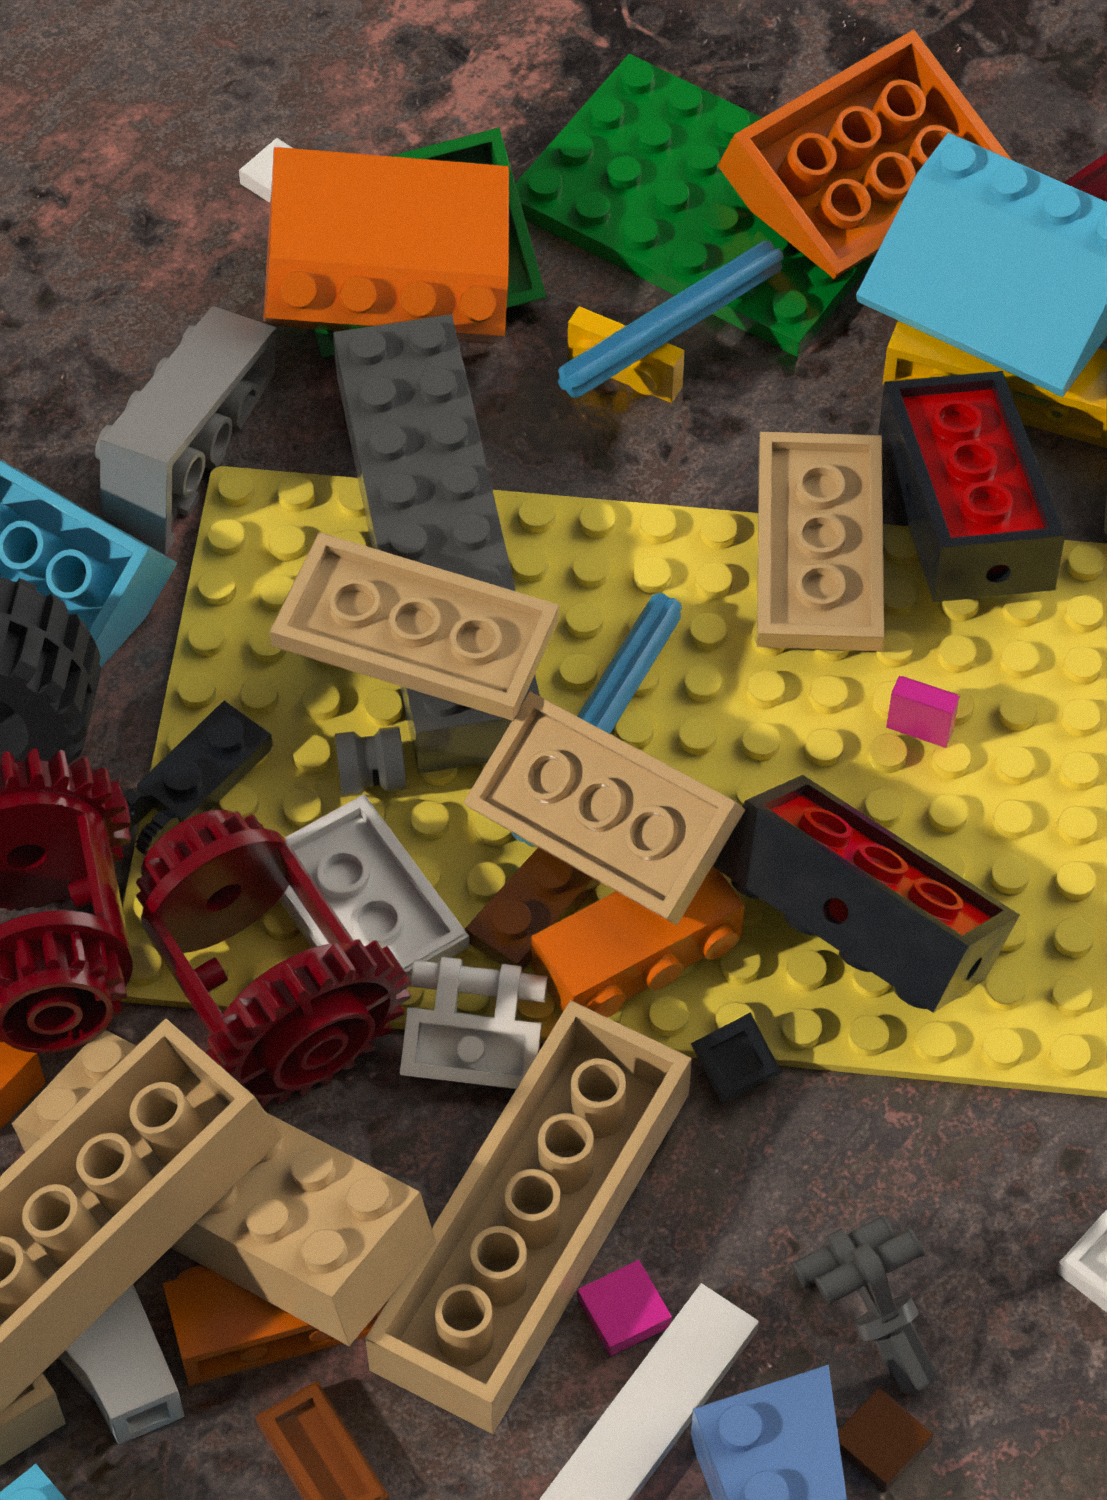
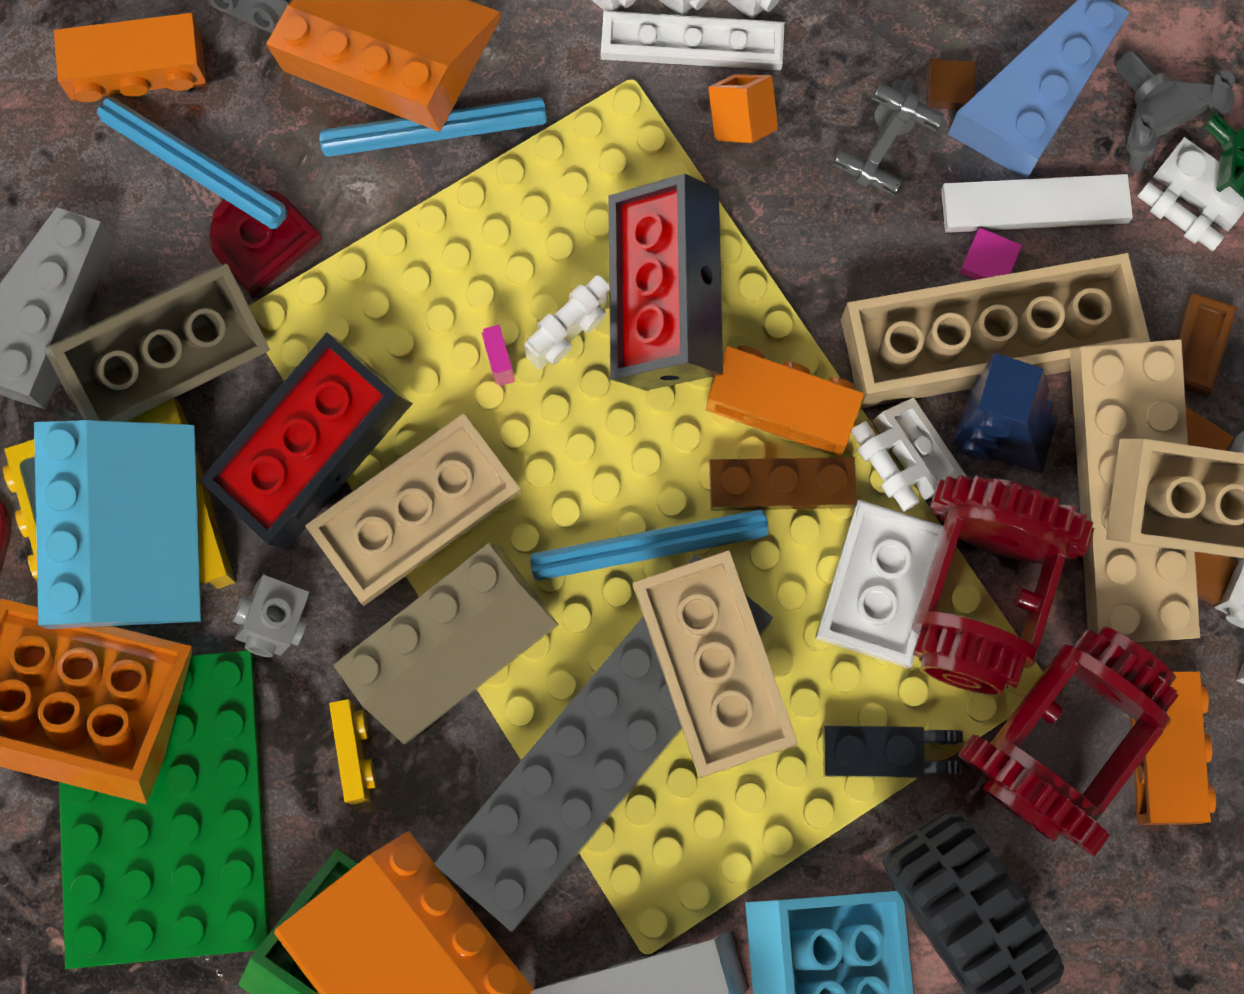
camera: 130 degrees left, 20 degrees up
dark grey wheel [335,726,406,797] -> none
tan plate [463,691,746,926] -> none
dark azure axle [557,241,784,398] -> none
black tile [691,1012,782,1104] -> none
none -> light grey brick [232,574,309,657]
none -> dark tan slope [333,543,559,744]
none -> white plate [524,275,610,371]
none -> orange panel [708,74,778,143]
none -> dark blue wedge [952,353,1058,473]

